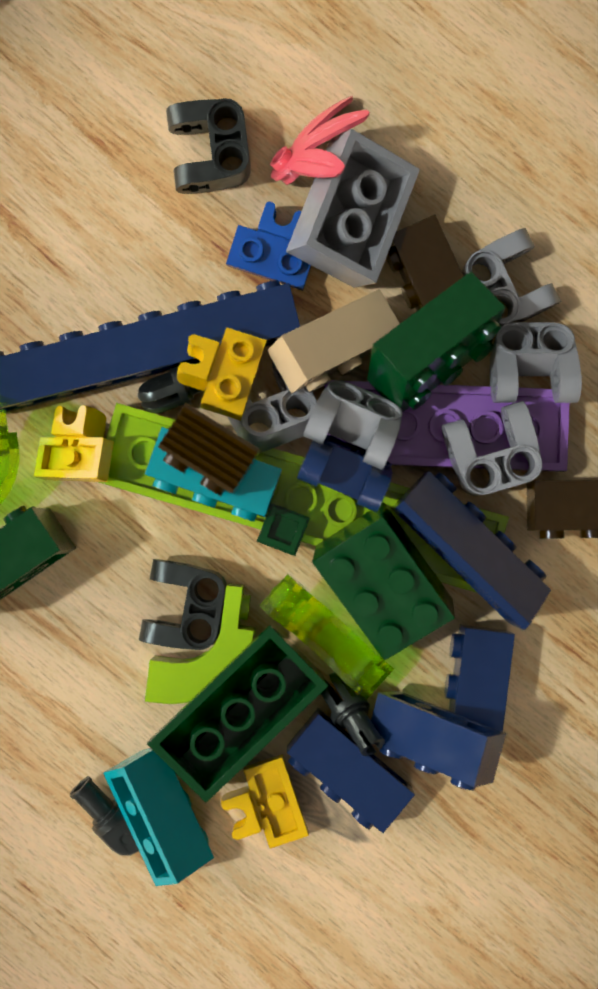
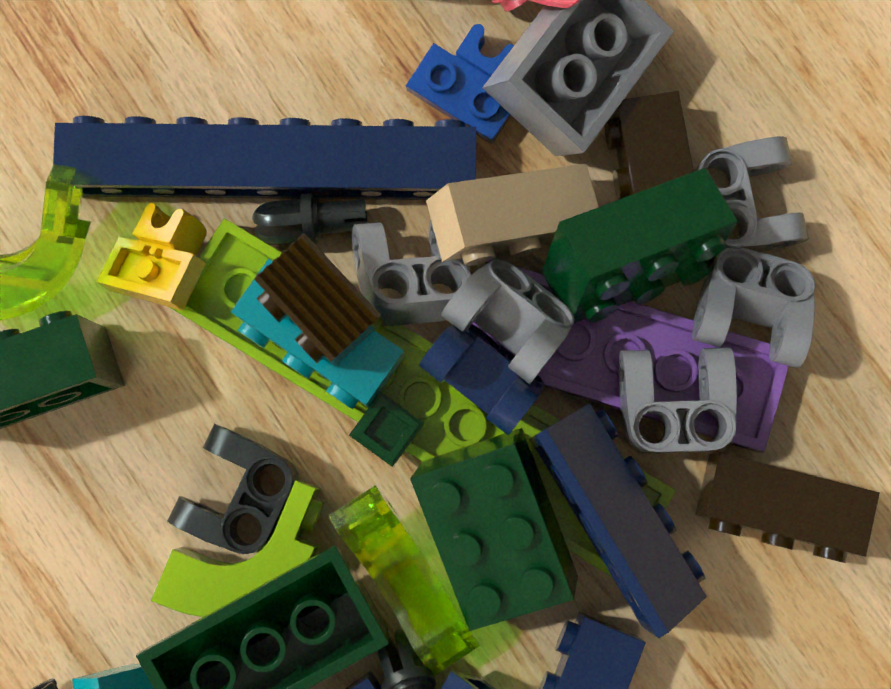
camera: 15 degrees right, 5 degrees down
yellow plate [177,327,266,421] -> none

